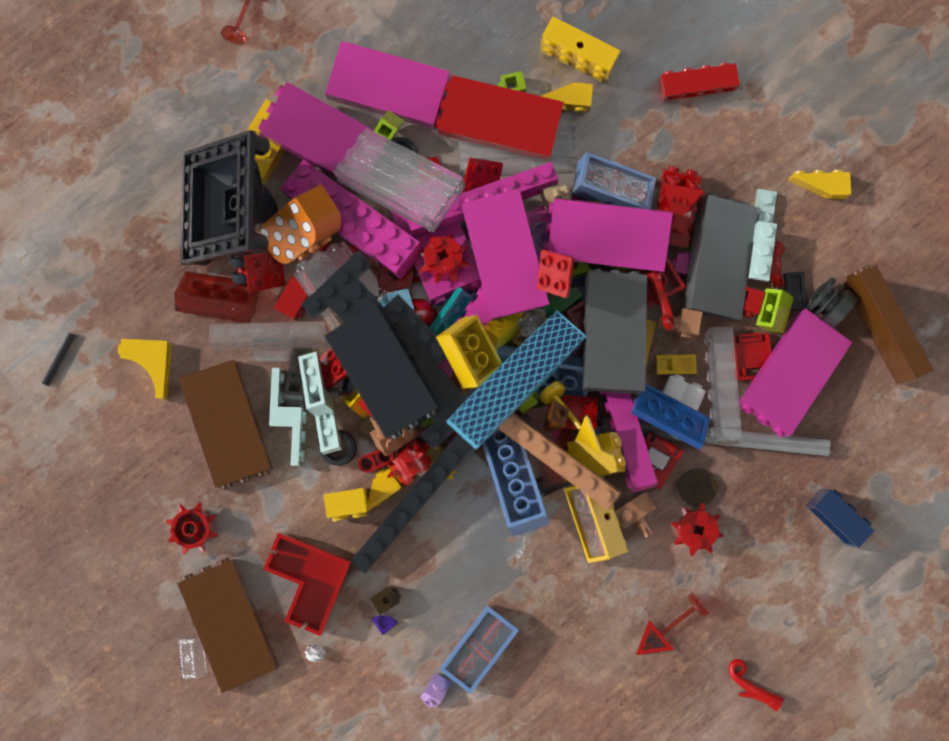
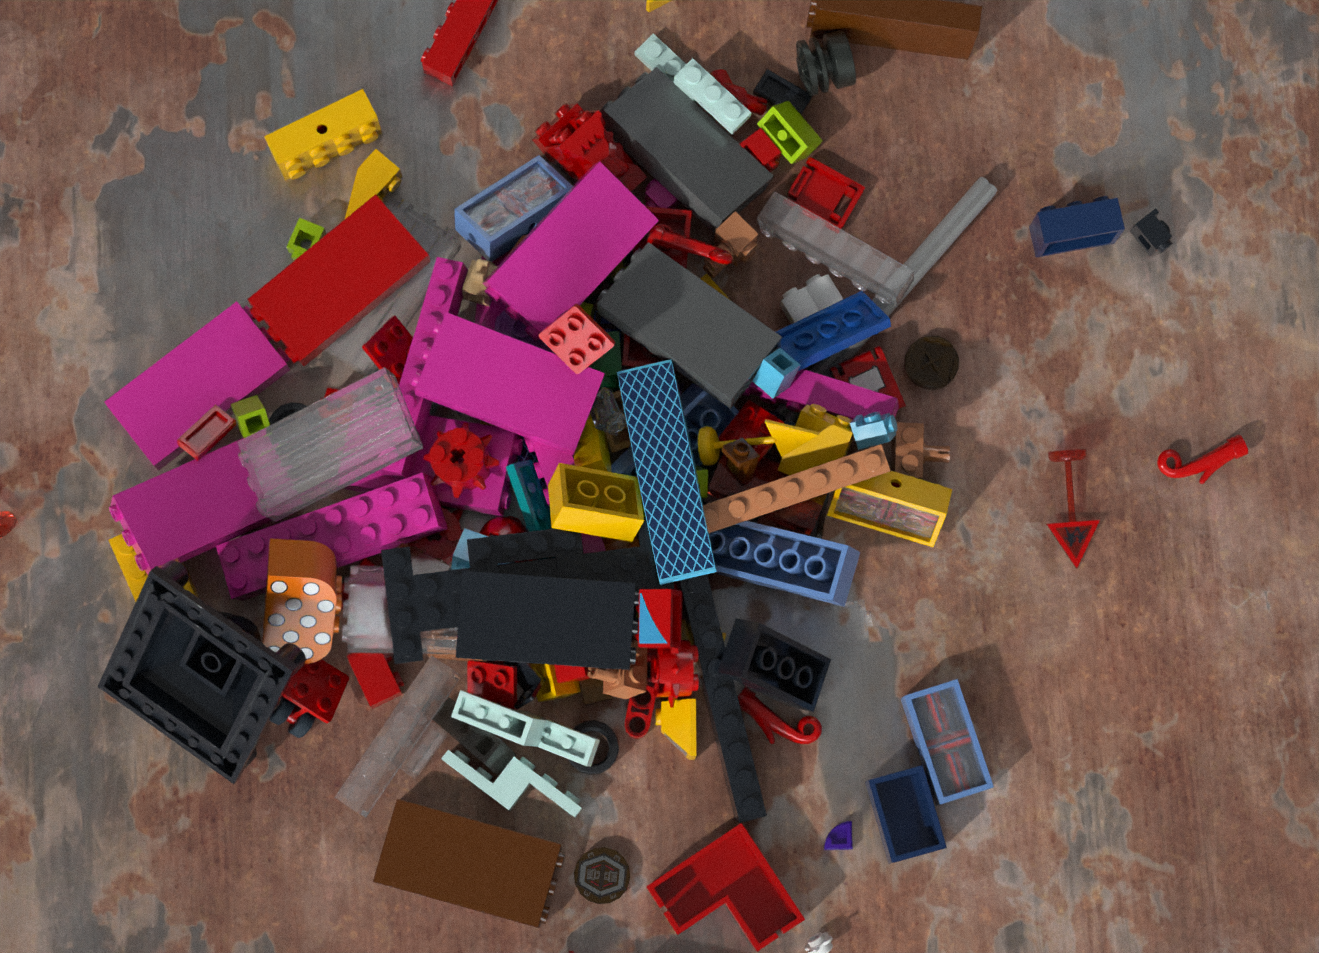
camera: 65 degrees left, 5 degrees down
yellow arch [118,339,172,400] -> none
clear red slope [174,271,259,323] -> none
yellow brick [323,488,372,521] -> none
dark brown brick [370,585,402,616] -> none
lavender bracket [420,673,451,708] -> none
yellow slope [656,354,697,375] -> none
red brick [671,503,724,556] -> none
dark pink brick [738,308,852,437] -> none
none -> tile [177,404,236,461]
none -> tile [574,847,630,904]
none -> red brick [635,589,682,649]
none -> black brick [717,618,831,712]
none -> red plant [737,686,822,744]
none -> medium azure brick [753,348,801,399]
none -> medium azure brick [850,412,897,450]
none -> dark blue piece [865,765,947,864]
none -> black brick [1130,208,1173,256]

